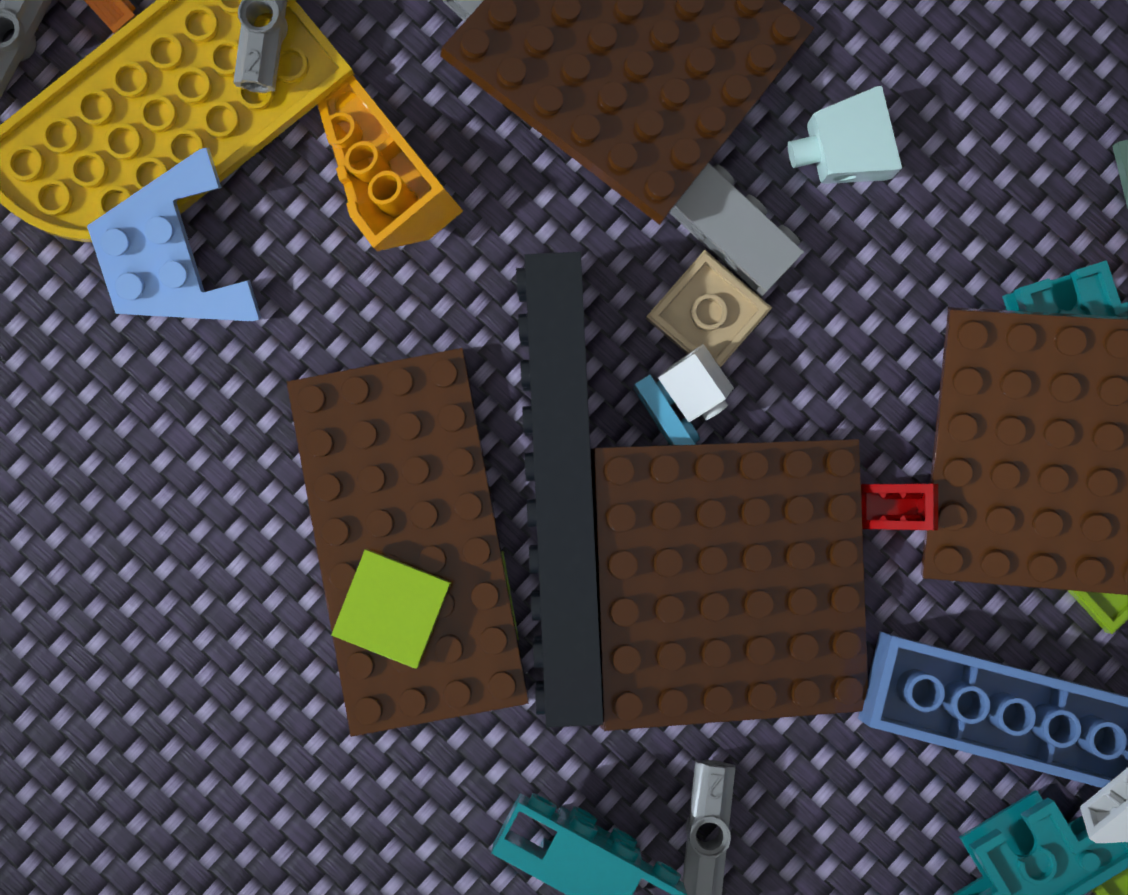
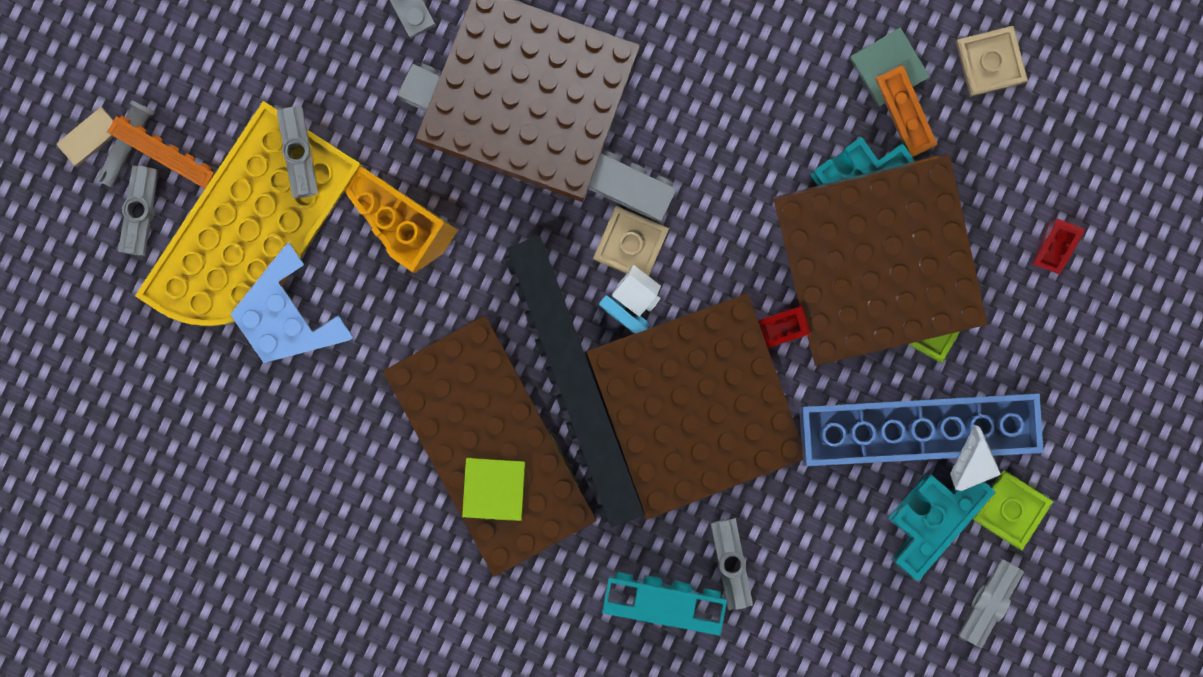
camera: 20 degrees left, 0 degrees up
light aqua torso [788,85,902,184] -> none

